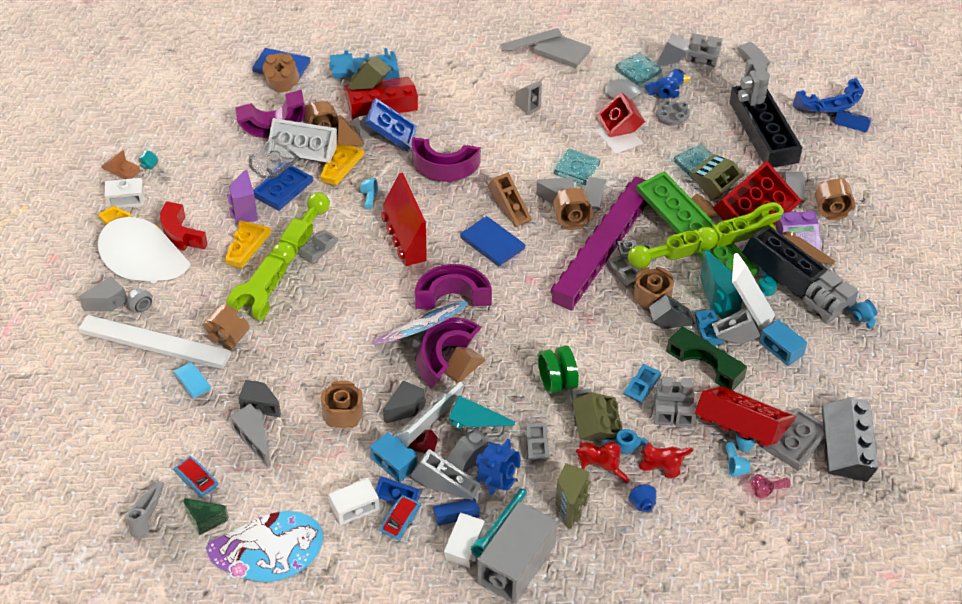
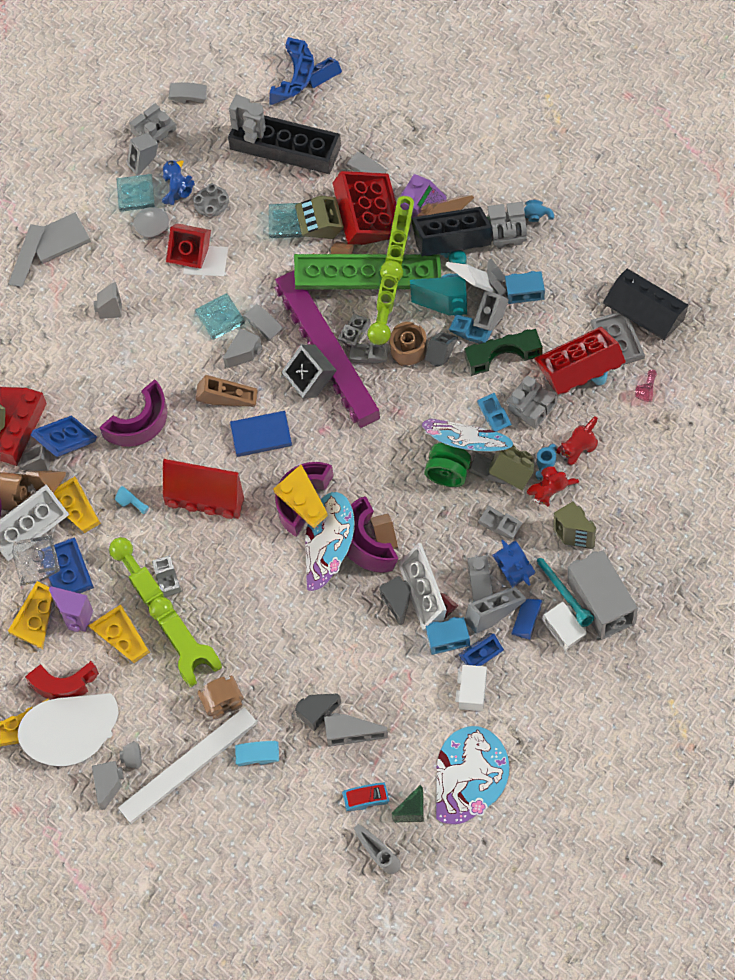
camera: 50 degrees left, 15 degrees up
medium nougat brick [321,380,364,428] -> none
slope [379,495,422,541] -> none
teal slope [448,395,516,429] -> none
medium nougat brick [553,188,593,230] -> none
blue cone [628,484,657,512] -> none
medium azure bar [724,442,750,477] -> none
medium nougat brick [815,178,856,220] -> none
none -> yellow wing [8,581,53,650]
none -> yellow wing [273,465,328,528]
none -> dark grey brick [282,345,337,398]
none -> sticker [422,419,513,451]
none -> light grey slope [487,259,507,295]

